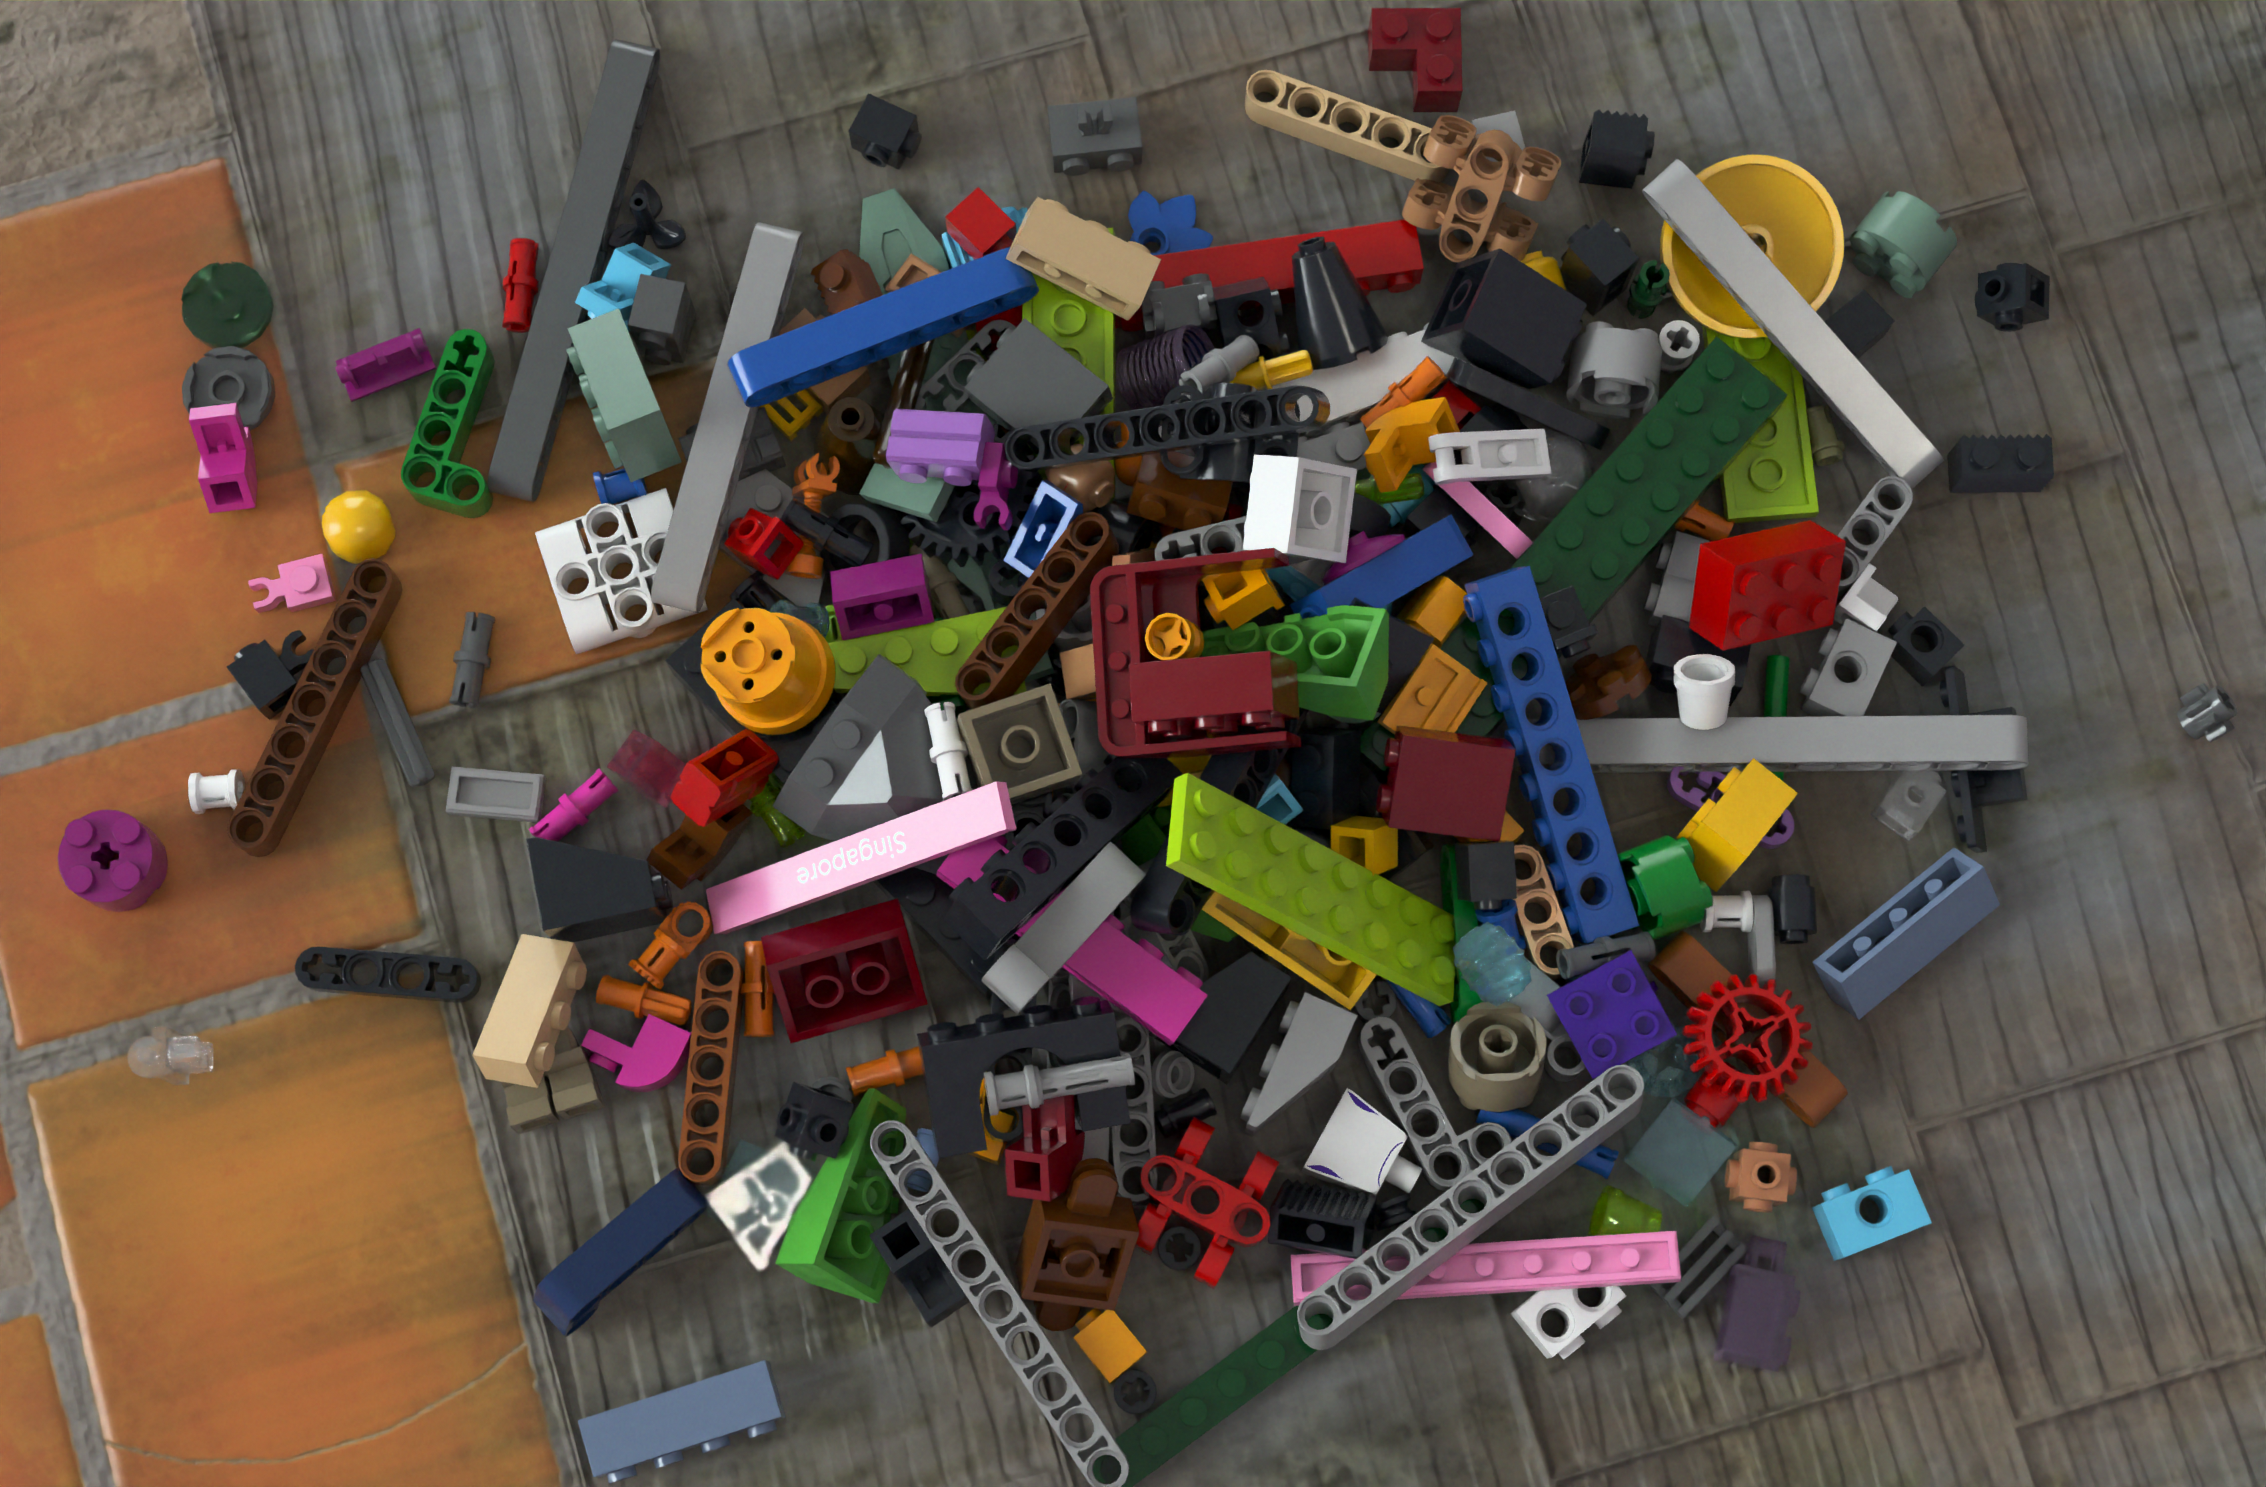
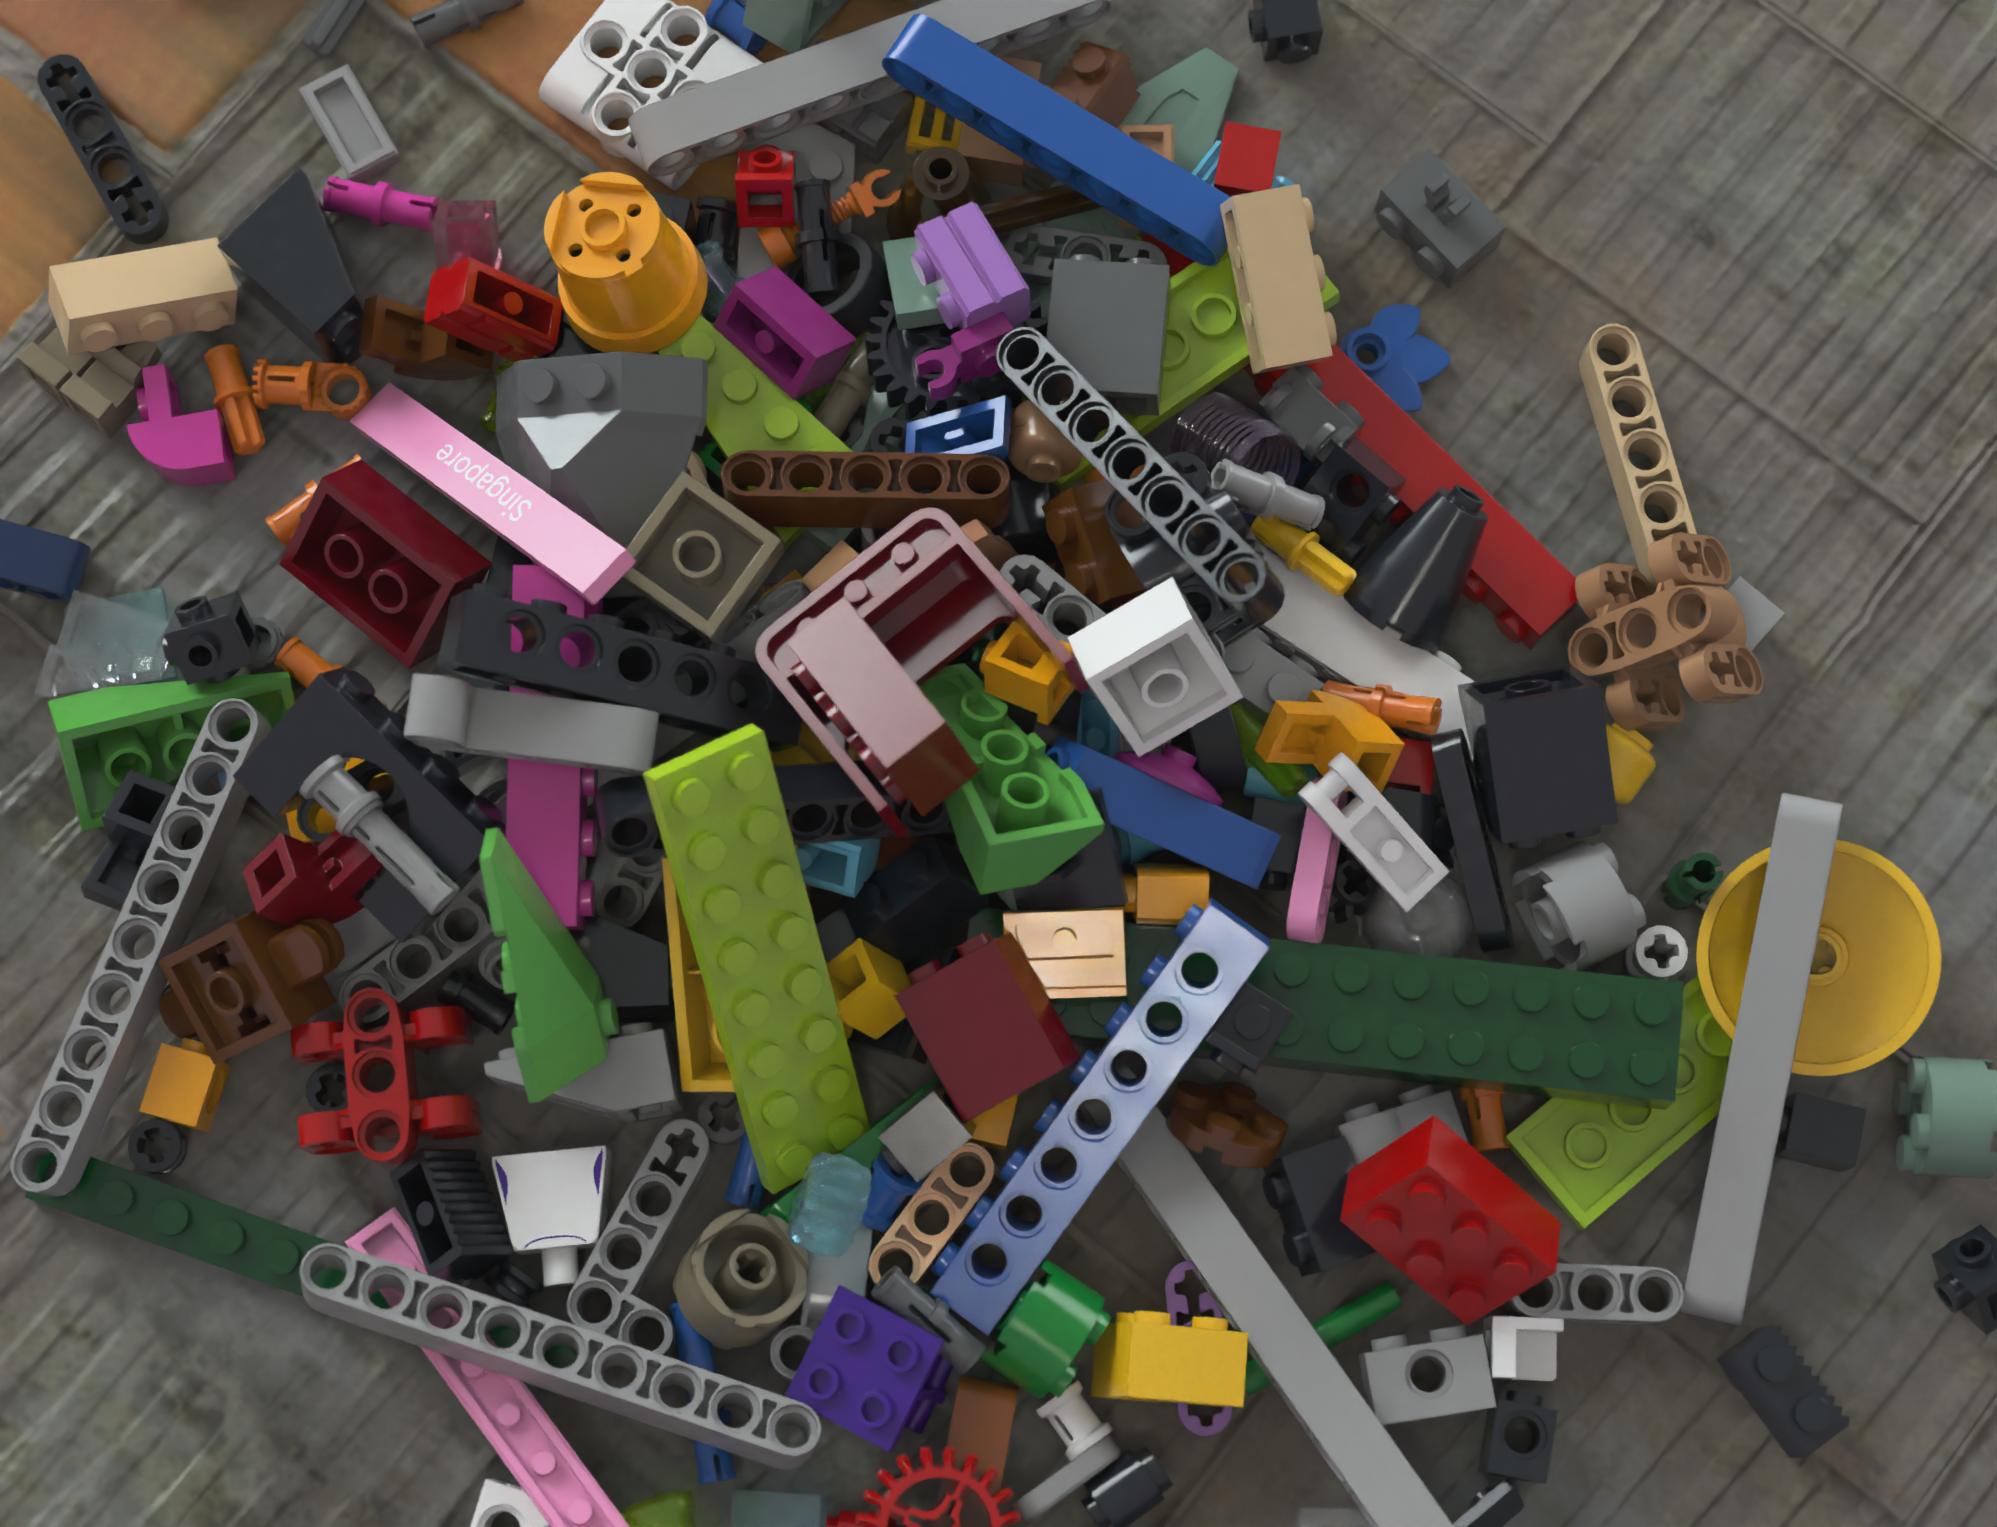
camera: 55 degrees right, 0 degrees up
dark orange beam [678,950,745,1186] -> none
white pin [924,702,973,801] -> none
light orange wheel [1145,613,1205,661] -> none
dark red brick [1368,8,1463,112] -> none
black brick [1560,219,1639,316] -> none
black brick [1579,109,1655,189] -> none
clear light blue gear [1626,1024,1700,1098] -> none
white piece [1674,654,1735,730] -> none
olive pin [1806,405,1845,466] -> none
none -> bright green wedge [479,828,619,1103]

